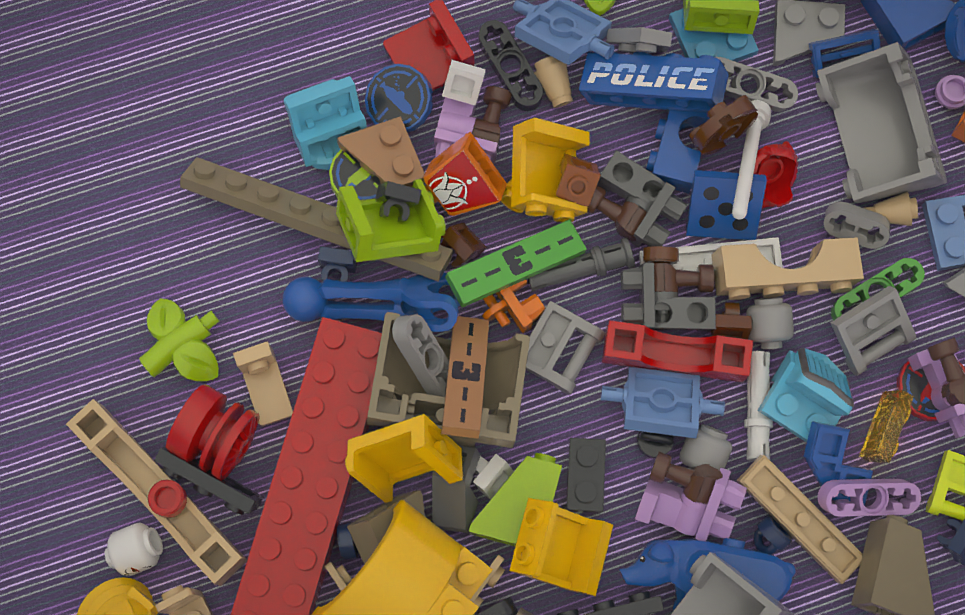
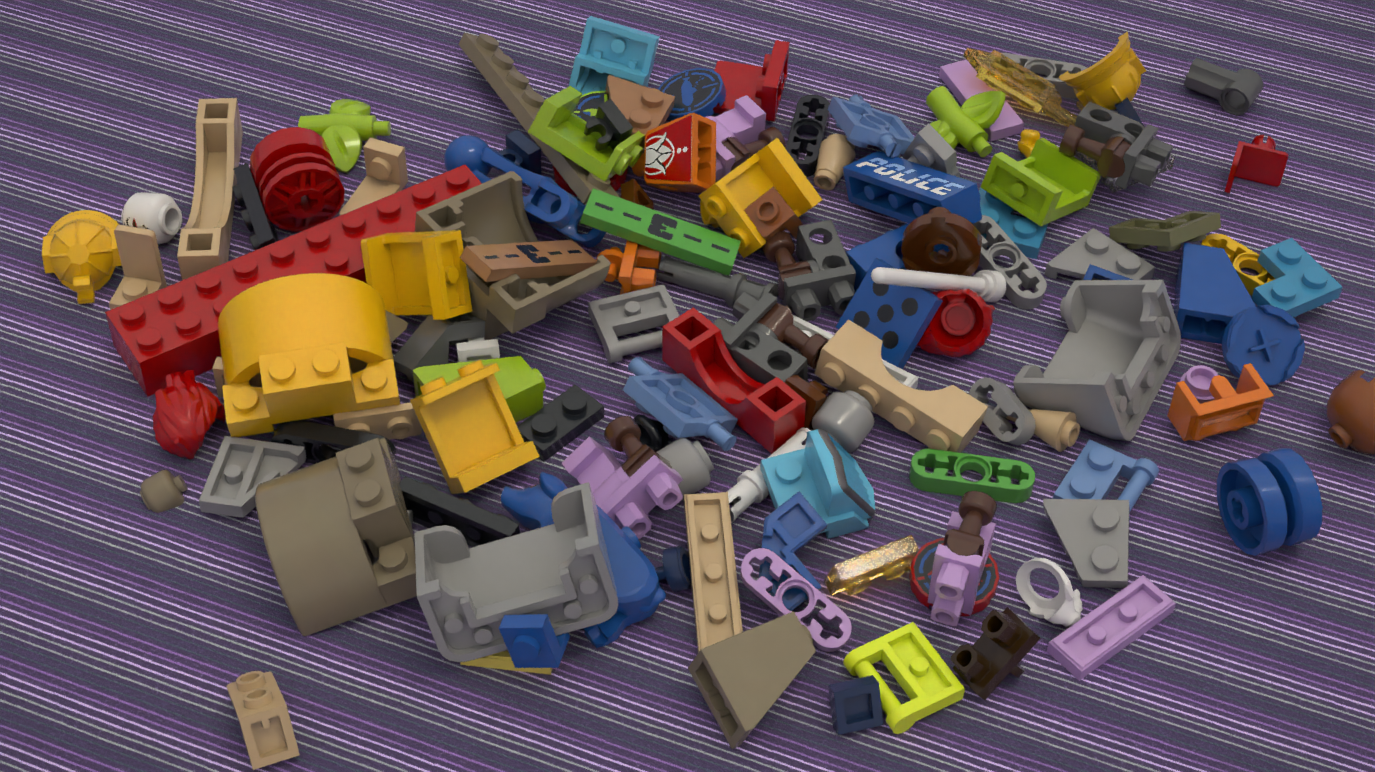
camera: 40 degrees right, 30 degrees down
red tile [148,479,187,518] -> none
light grey beam [392,314,449,397] -> none
white tile [442,60,486,106] -> none
reddish brown tile [643,246,679,265] -> none
light grey plate [830,286,916,376] -> none

